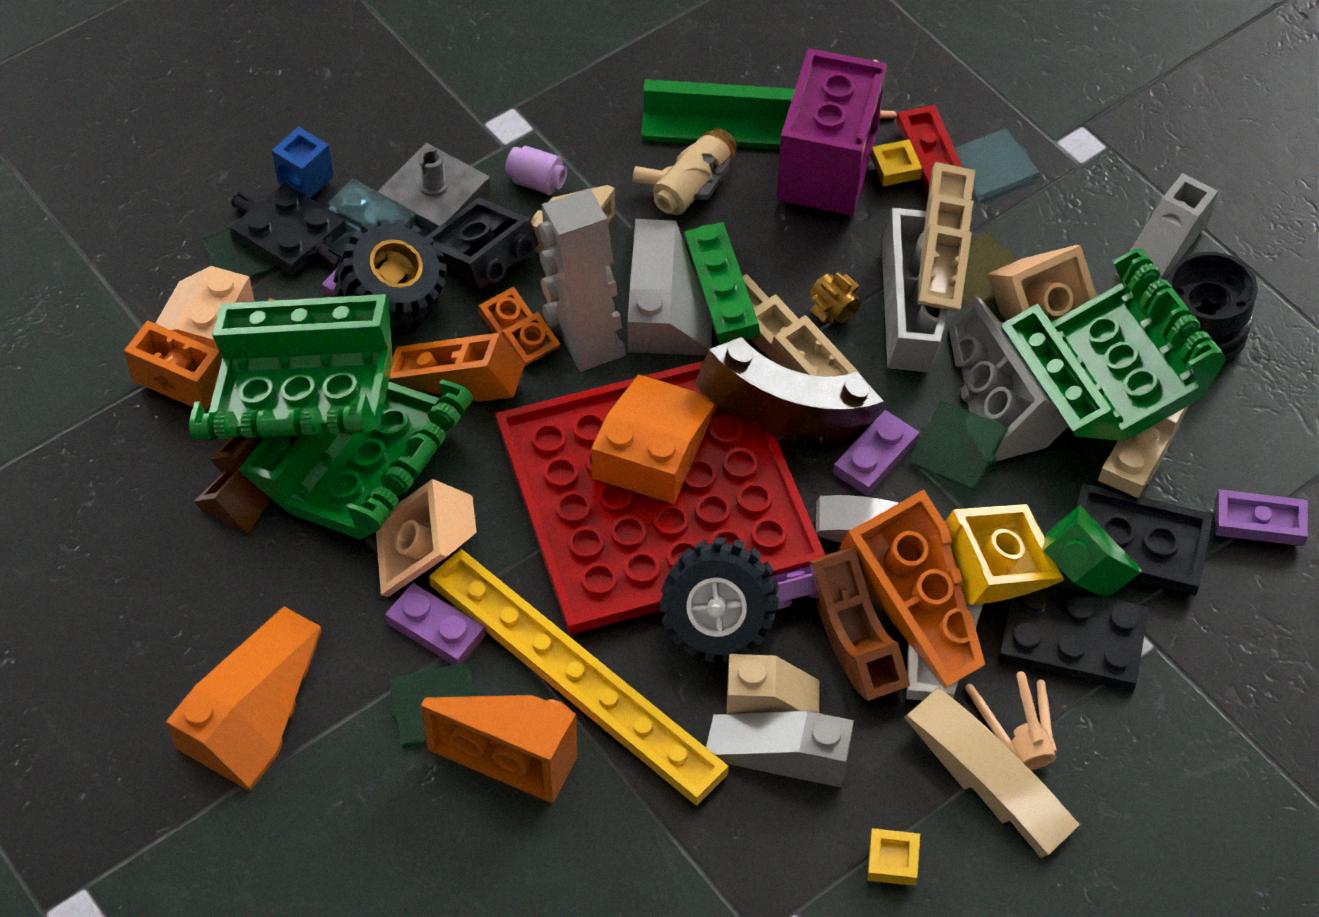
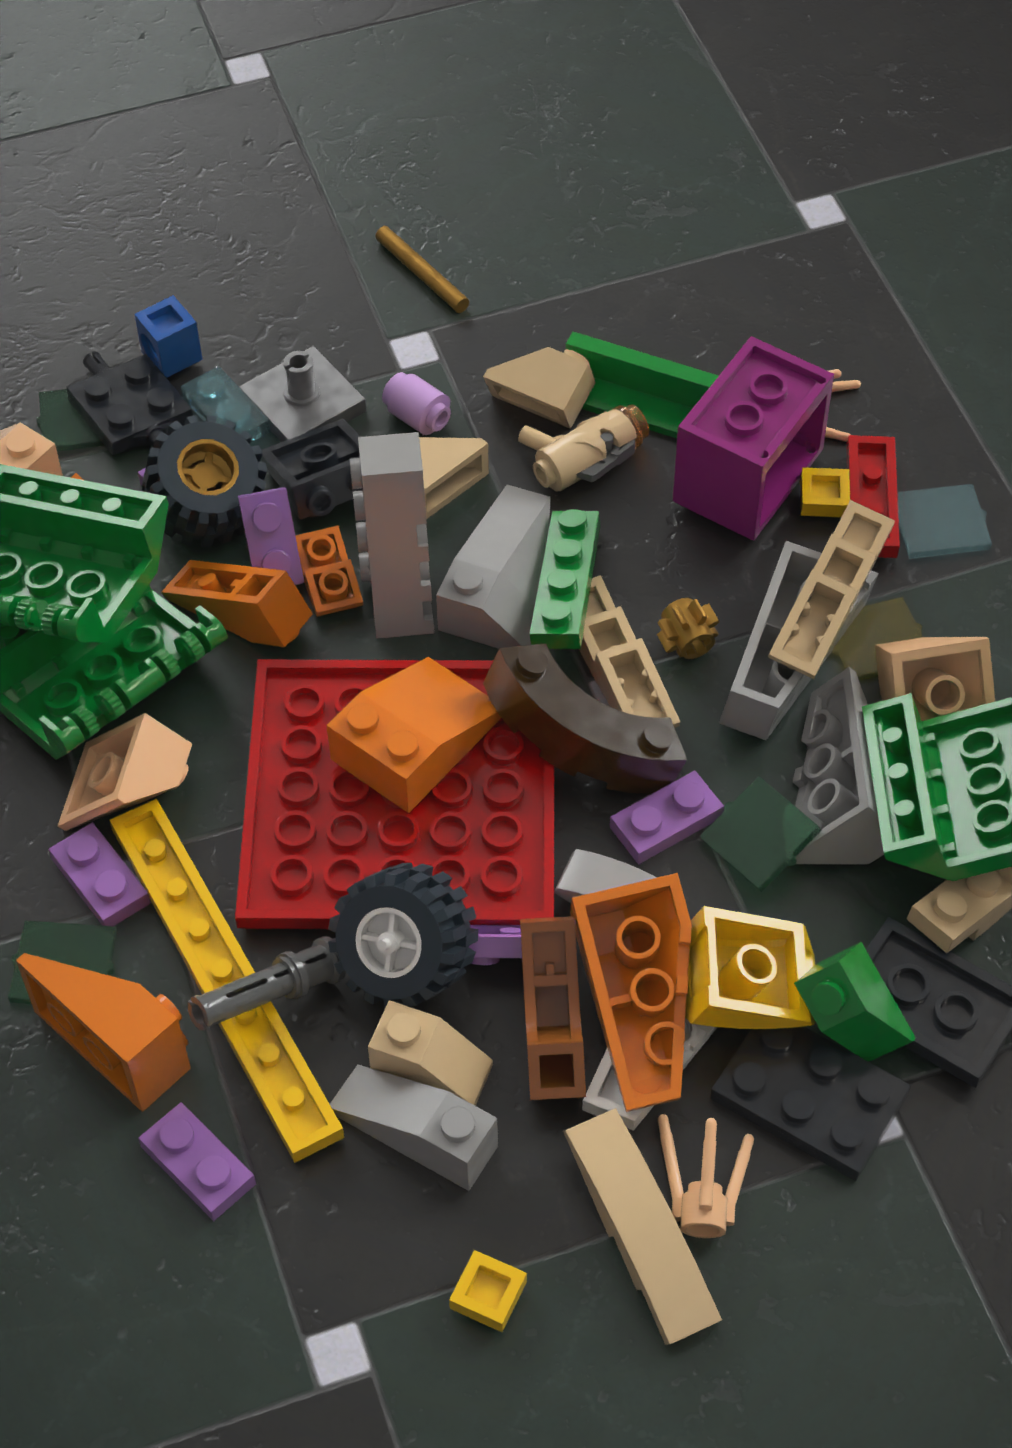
camera: 20 degrees right, 0 degrees up
none -> medium lavender plate [138,1102,256,1221]
none -> dark grey pin [188,936,346,1031]
none -> medium lavender plate [238,487,304,585]
none -> pearl gold bar [375,226,470,313]
none -> tan slope [483,347,596,429]

